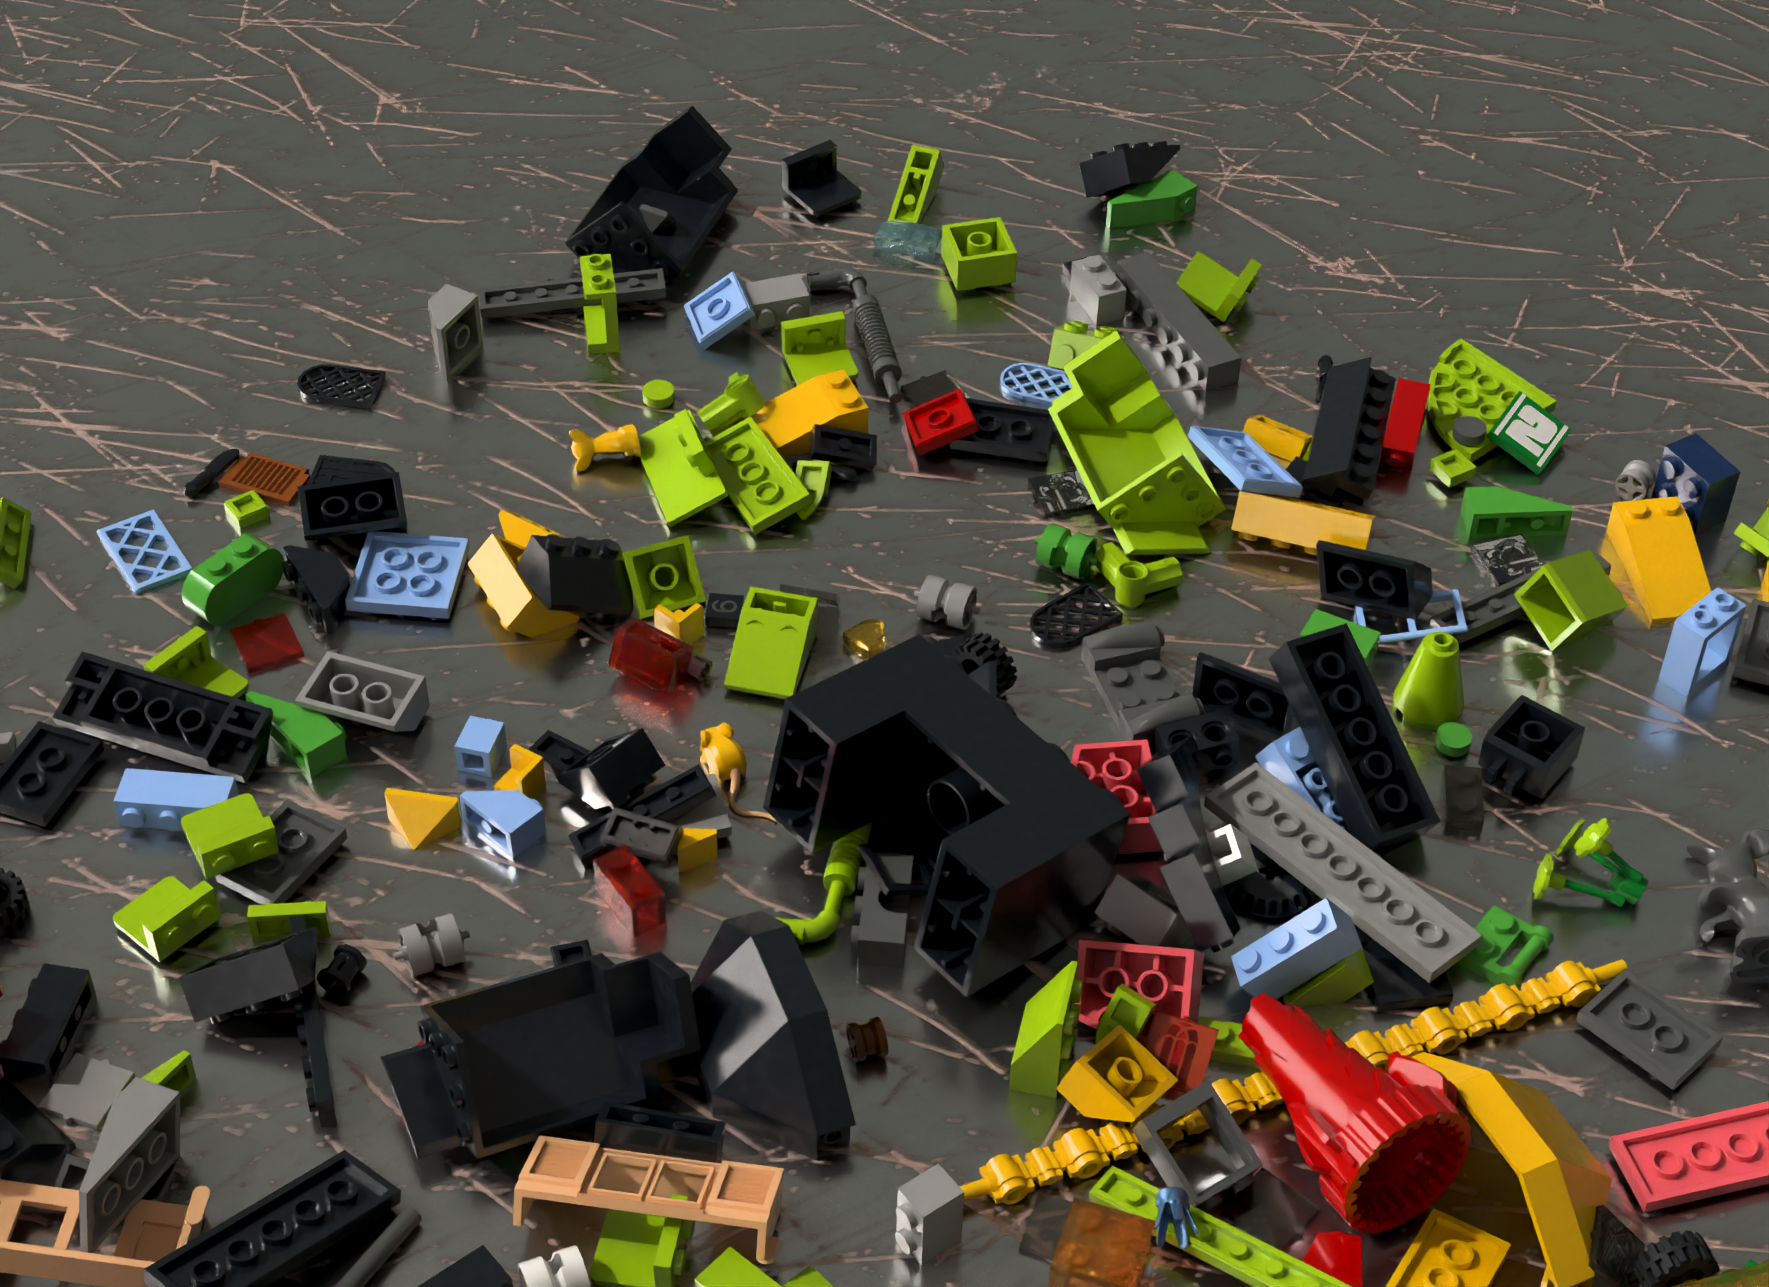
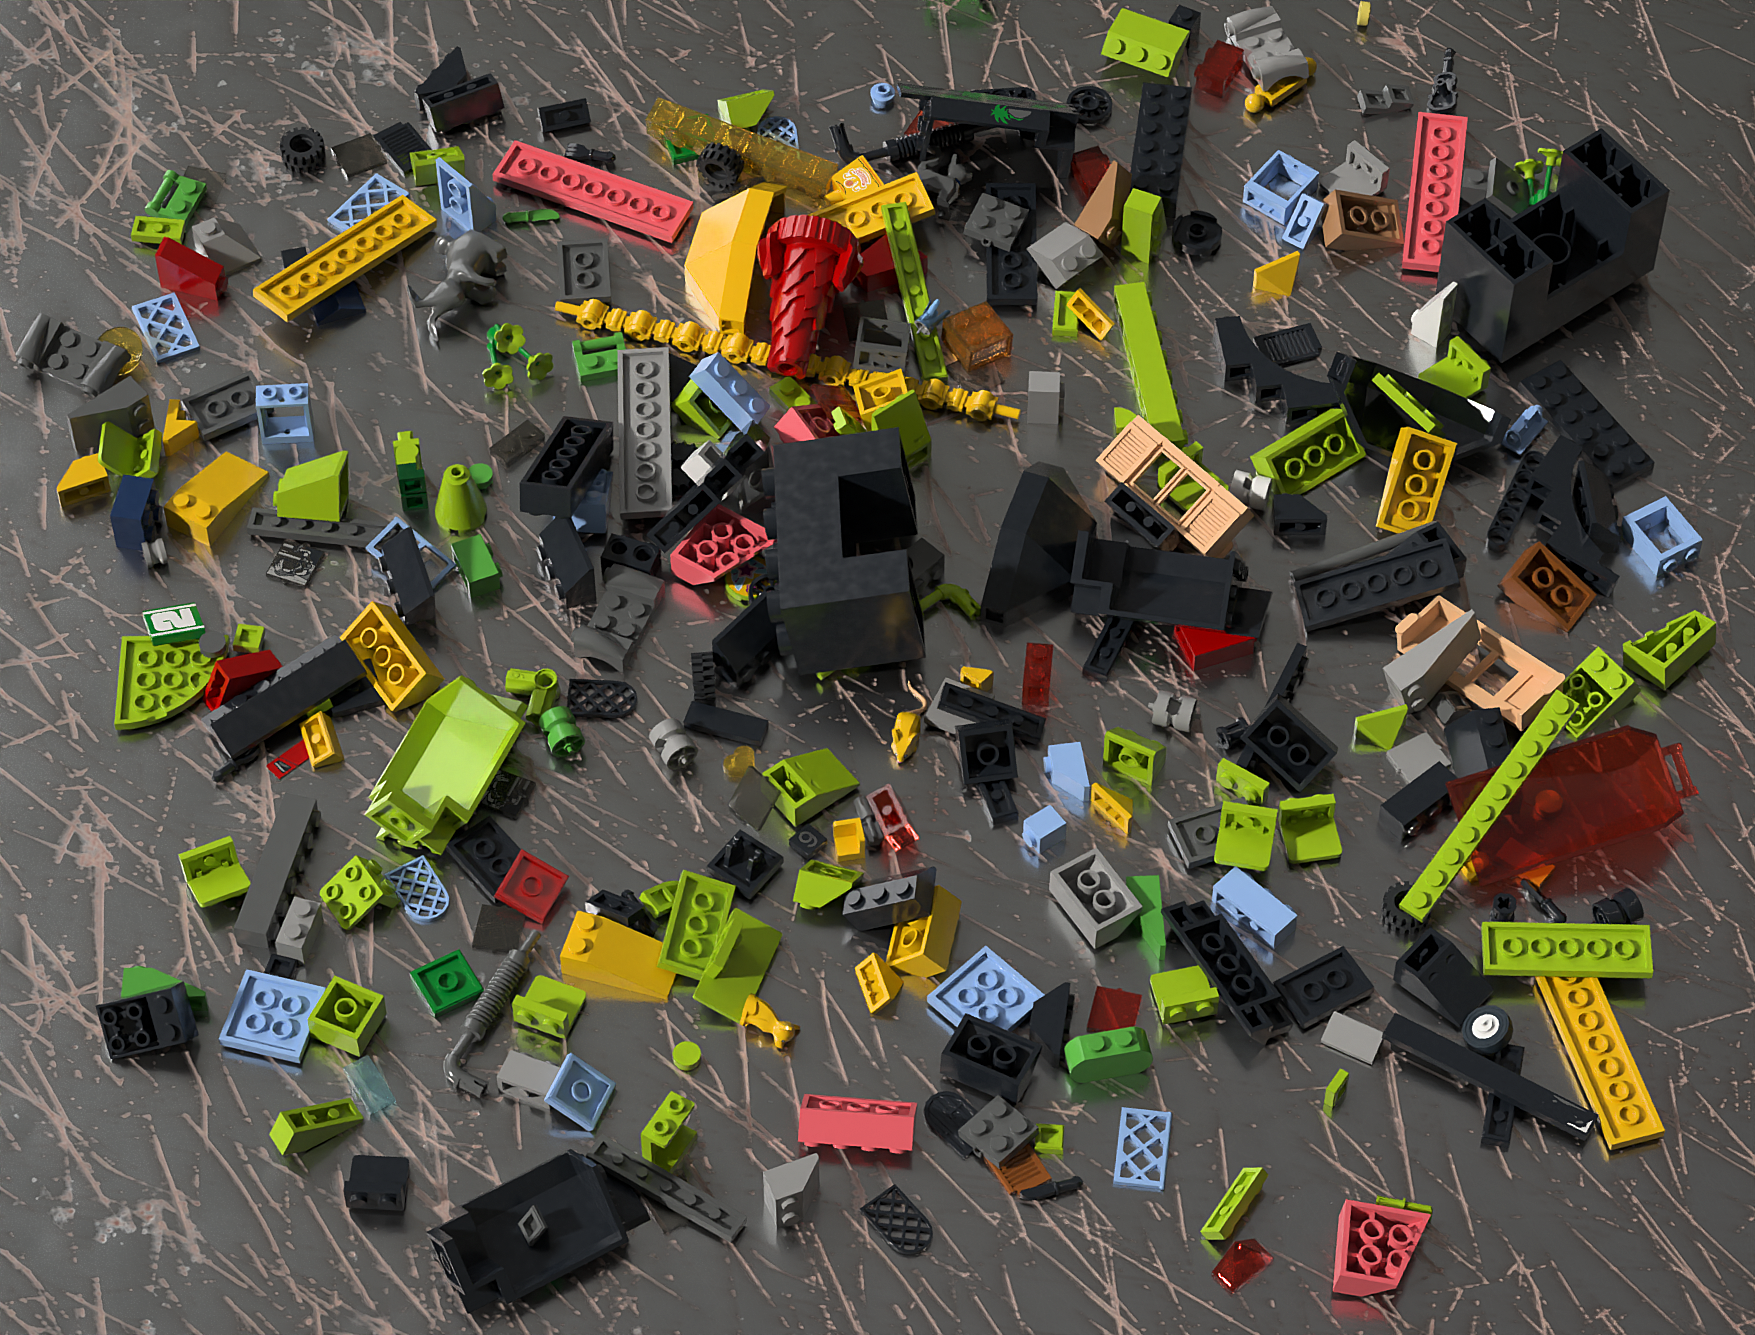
camera: 140 degrees left, 10 degrees up
yellow panel [494,744,546,799] -> none
black plate [599,807,684,865] -> none
lime piece [697,372,766,436] -> none
reddish brown wheel [846,1017,888,1063] -> none
light blue tile [1187,426,1303,498] -> none
bright green slope [1460,486,1573,539] -> none
black hinge [1478,695,1585,799] -> none
none -> light blue plate [219,969,326,1063]
none -> red sticker [266,739,310,779]
none -> hips [393,431,429,511]
none -> green tile [410,949,484,1019]
none -> black plate [706,829,784,899]
none -> coral slope [798,1094,917,1154]
none -> dark grey plate [958,1095,1039,1169]
none -> lime slope [1103,727,1167,786]

